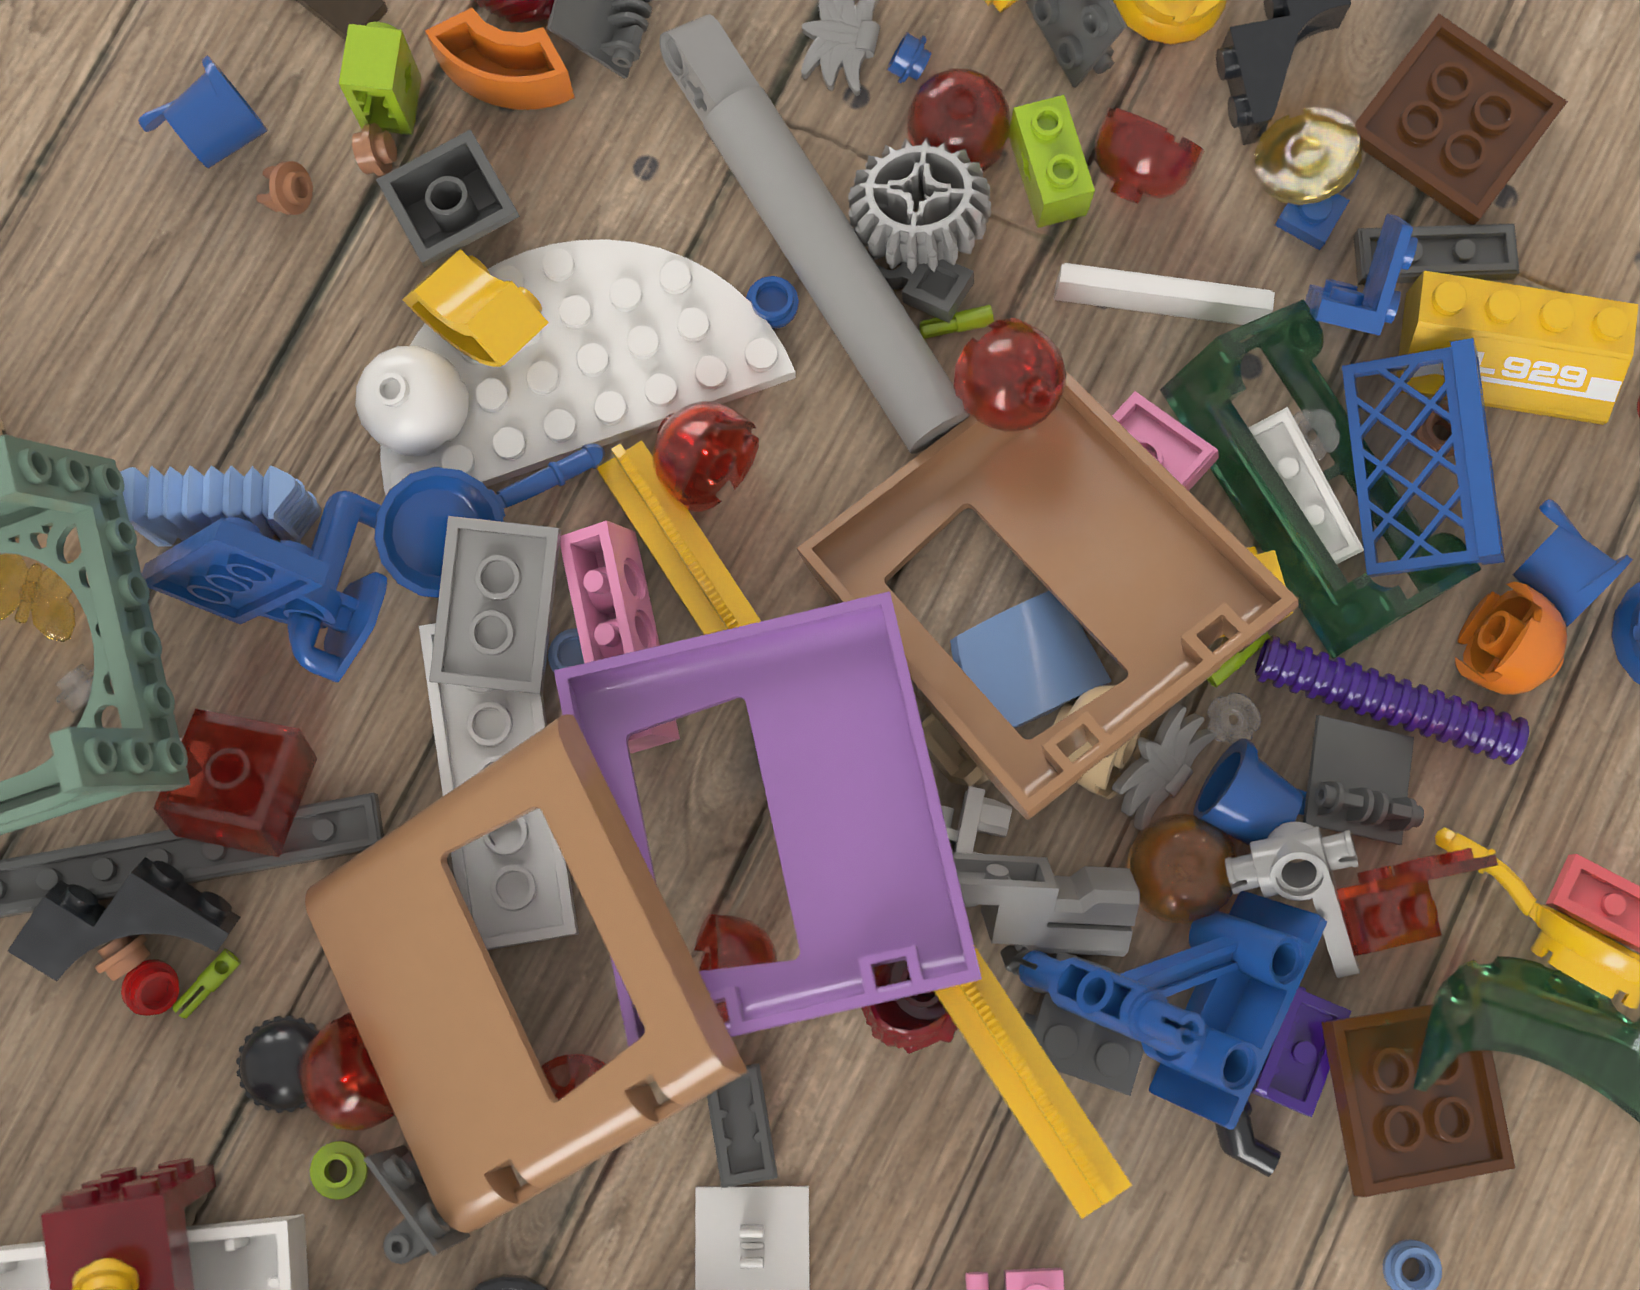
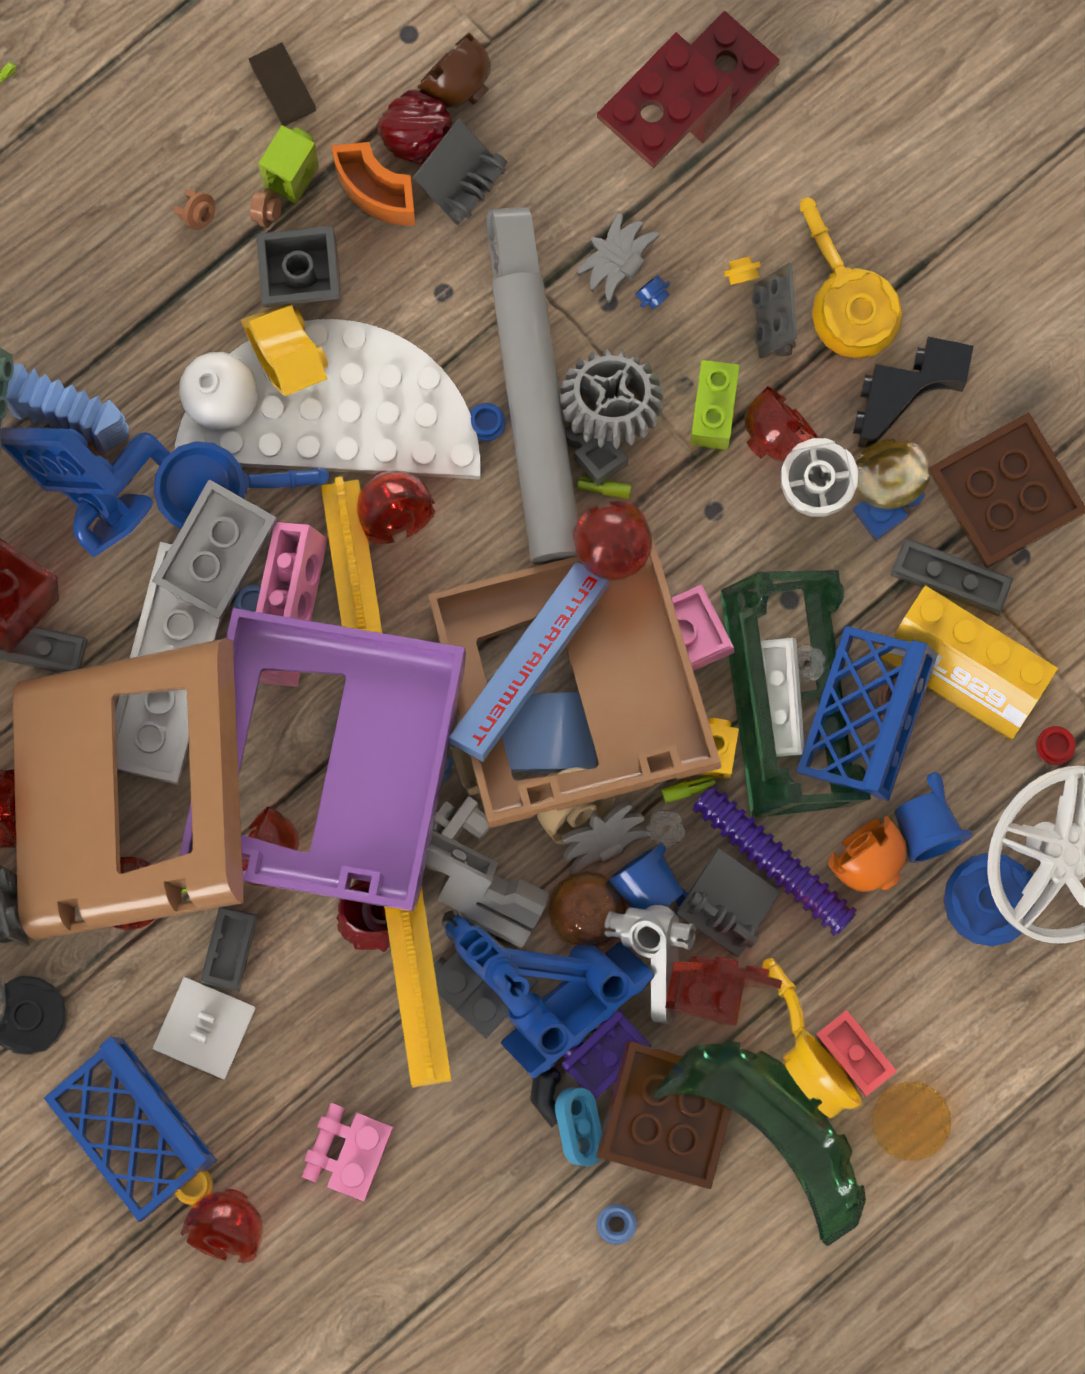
camera: 25 degrees right, 0 degrees up
blue hat [138,55,268,169] -> none
clear red cylinder [907,68,1010,172] -> none
white tile [1054,263,1275,328] -> none
blue bracket [1304,214,1418,336] -> none
none -> medium blue tile [449,561,609,762]
none -> dark azure plate [555,1087,602,1166]
none -> white cylinder [781,438,858,517]

